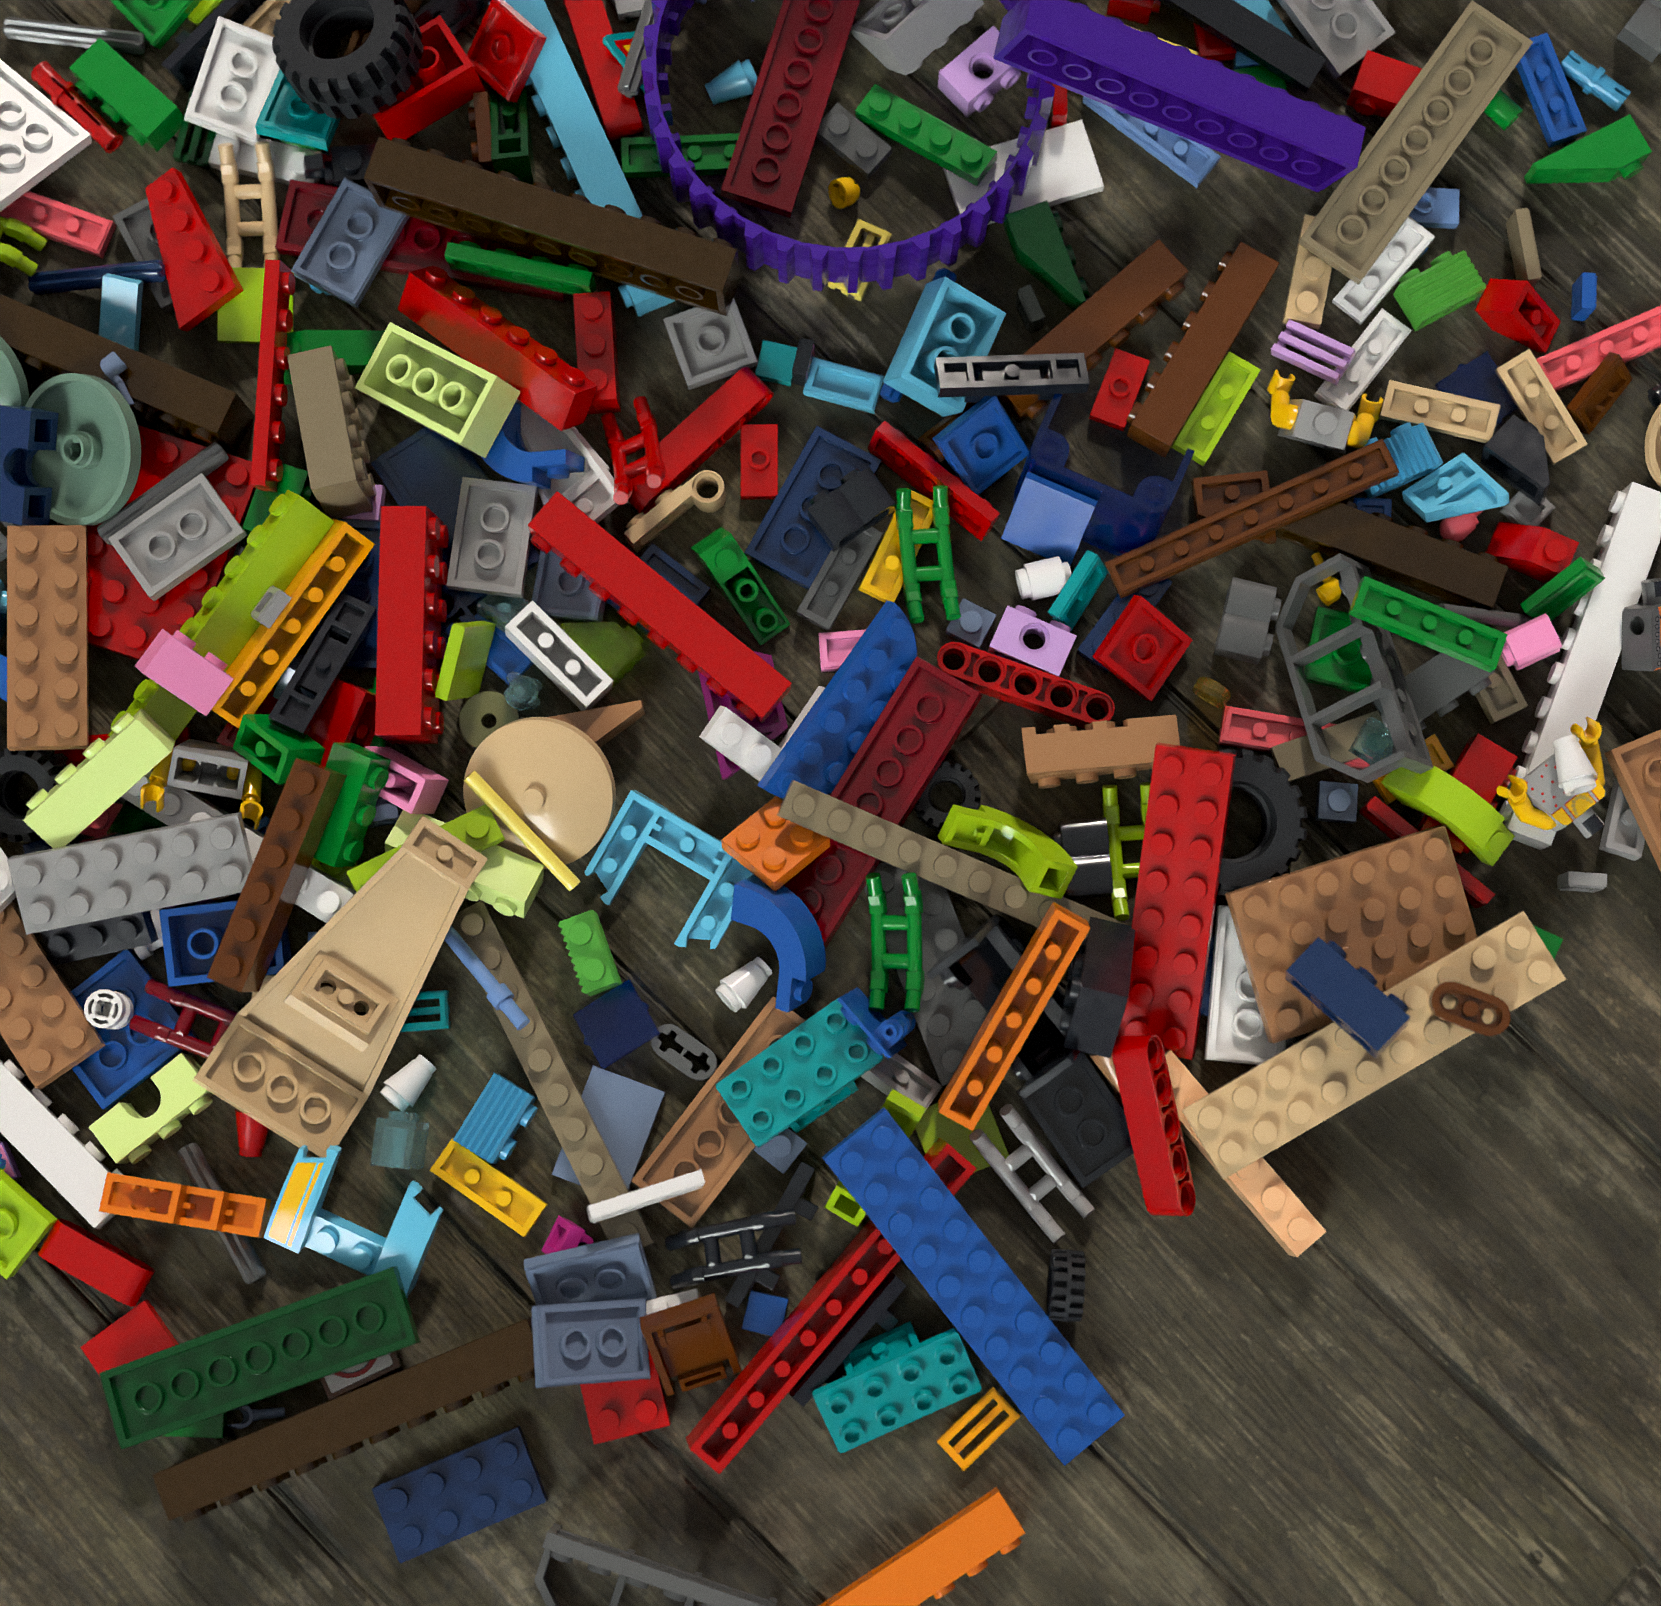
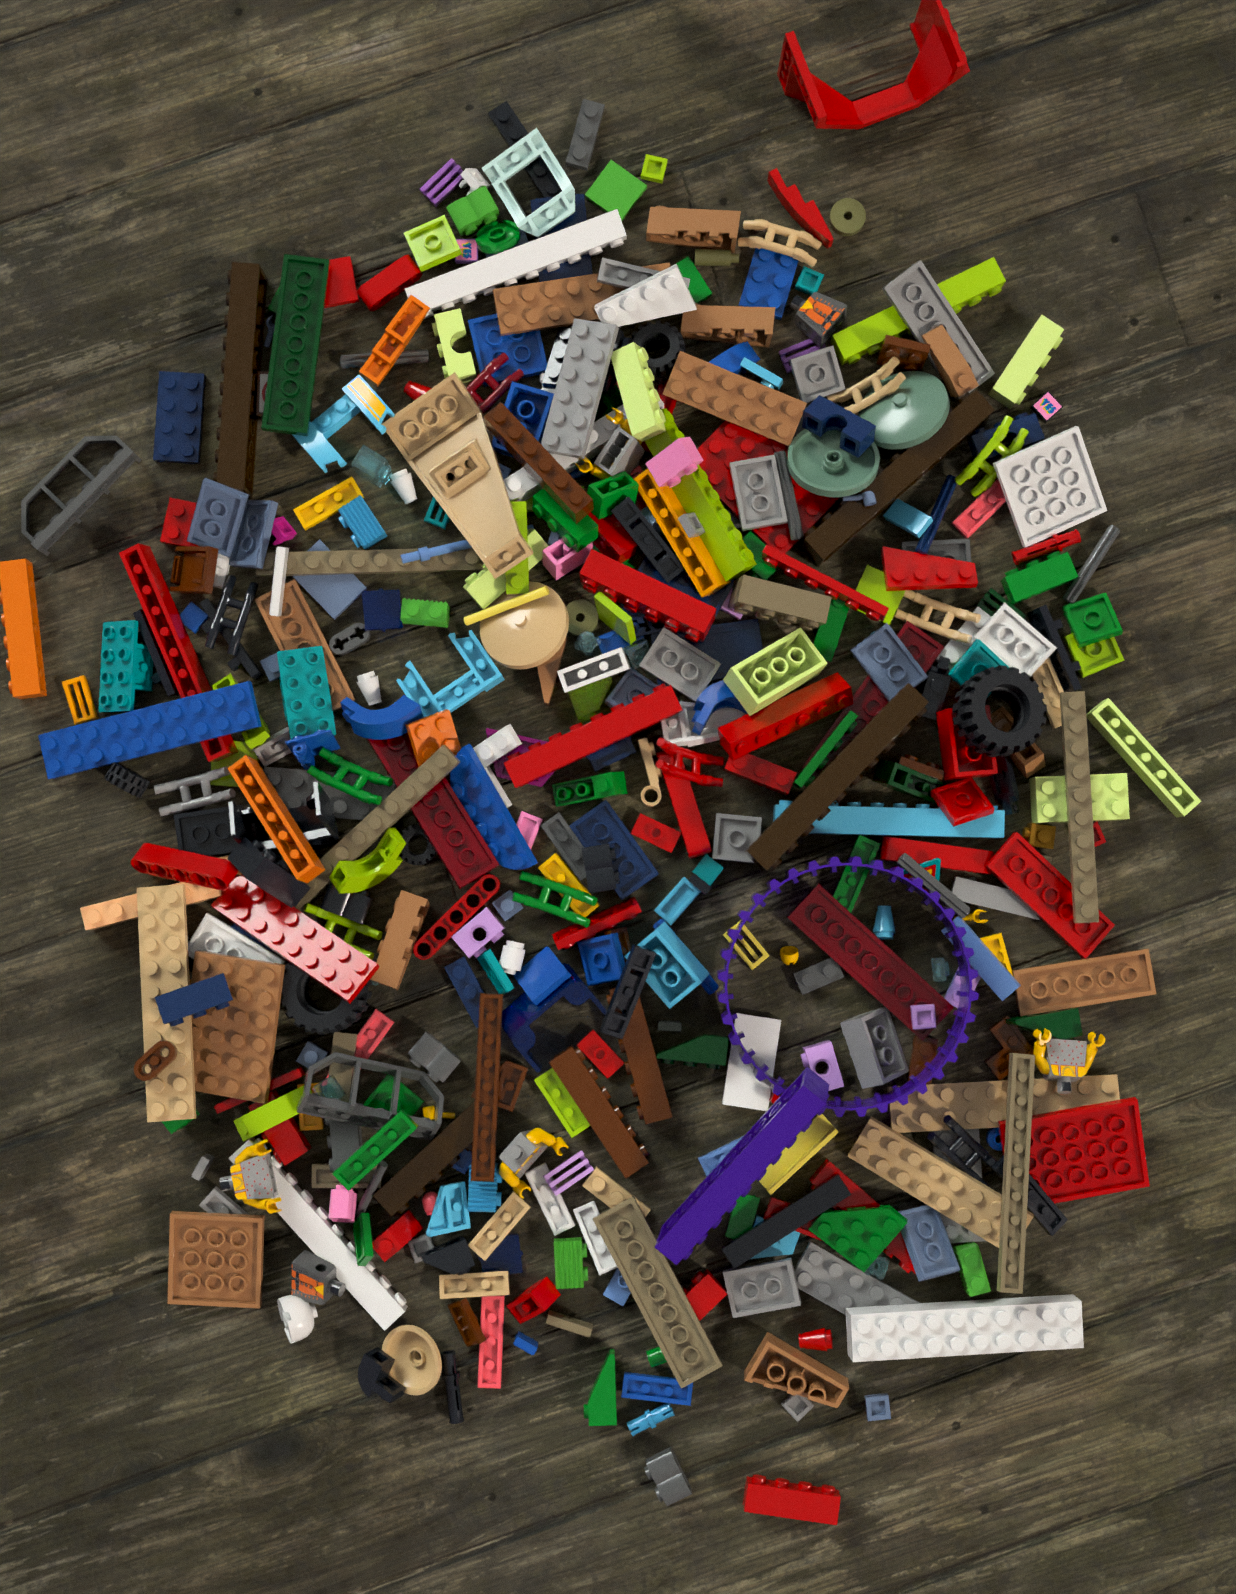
camera: 110 degrees right, 5 degrees up
white wheel [84,989,134,1030] -> none
green plate [855,84,997,186] -> none
red plate [1092,595,1193,701] -> none
clear yellow tile [1192,677,1232,709] -> none
white cone [1553,735,1598,796] -> none

